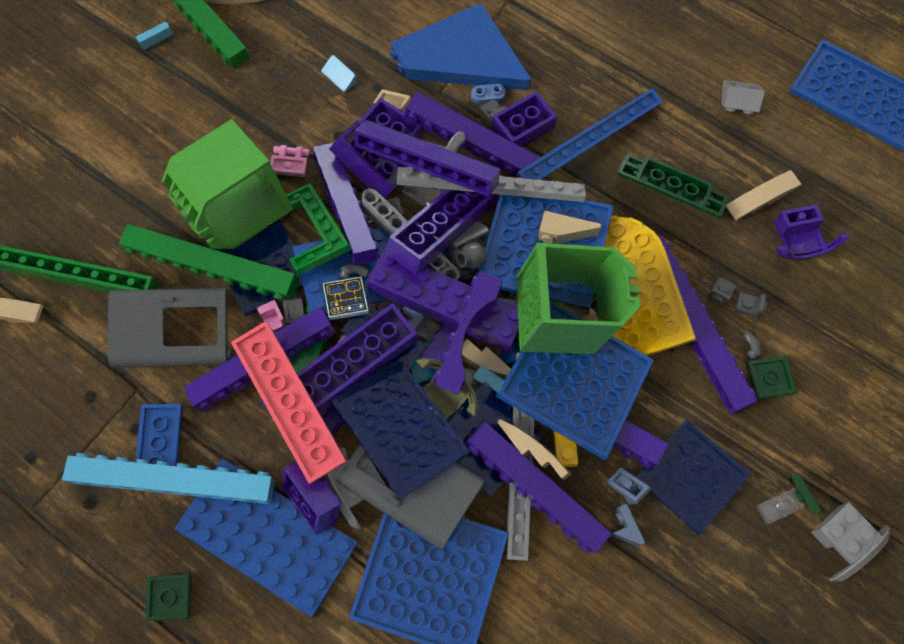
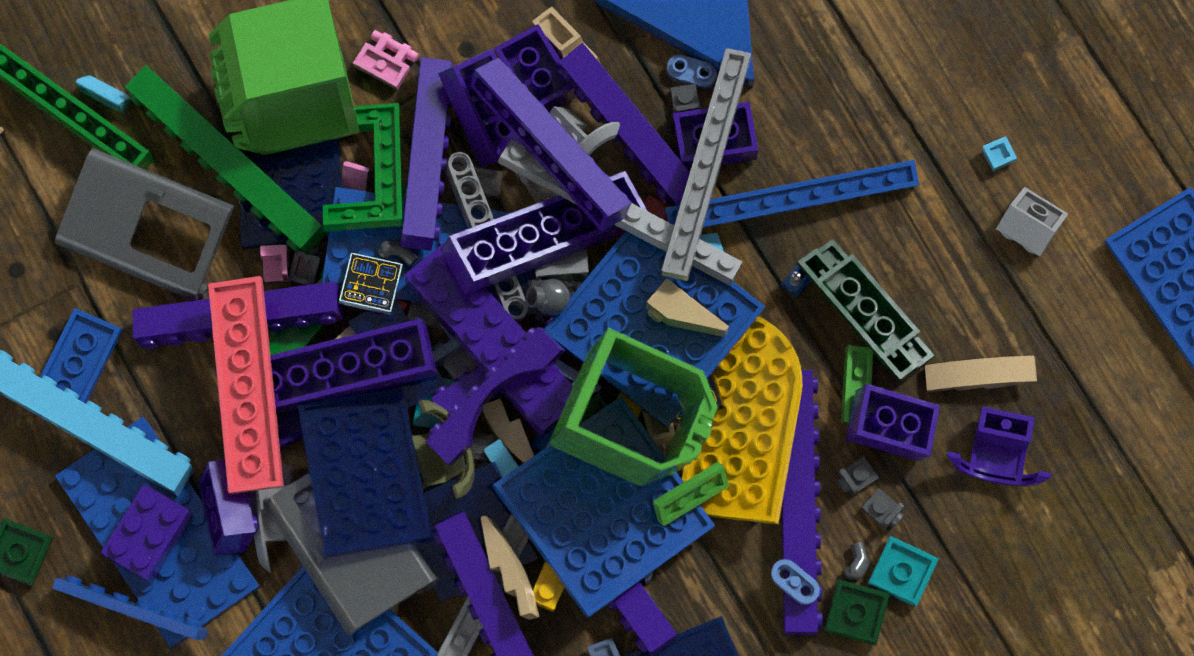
camera: 25 degrees right, 5 degrees up
none -> blue plate [52,575,209,640]
none -> medium azure slope [76,76,131,114]
none -> dark purple brick [101,484,194,584]
none -> bright pink slope [341,161,371,191]
none -> bright green plate [652,462,729,526]
none -> light grey plate [662,48,751,281]
none -> medium blue plate [771,559,820,605]
none -> blue piece [781,265,811,298]
none -> bright green plate [841,345,873,425]
none -> dark purple brick [846,384,940,461]
none -> teal plate [867,536,939,607]
none -> medium azure plate [982,136,1017,171]

